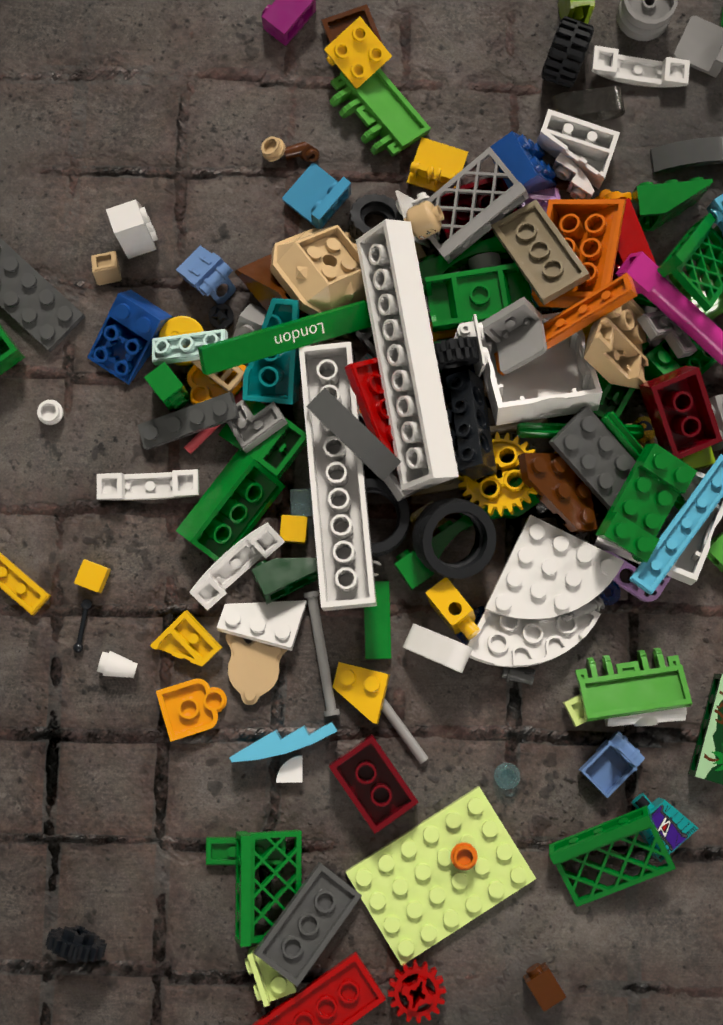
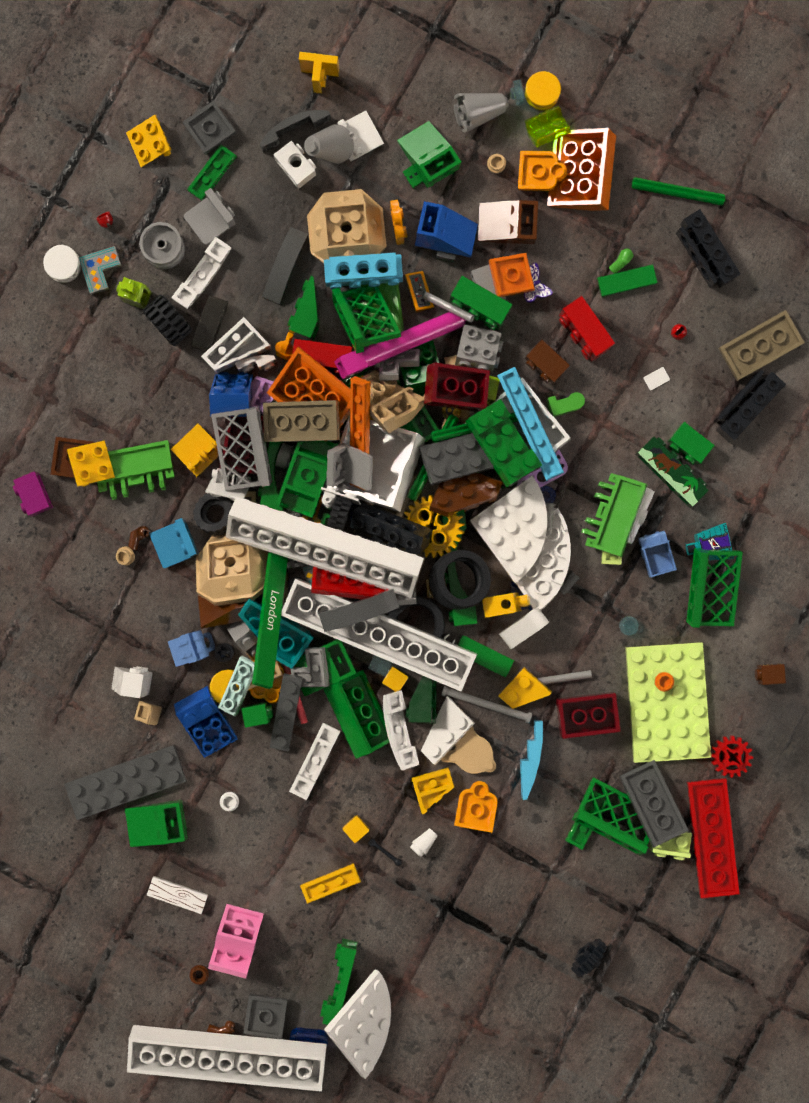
camera: 65 degrees left, 5 degrees up
white tile [276,755,303,783] -> none
tan head [404,201,444,240] -> none

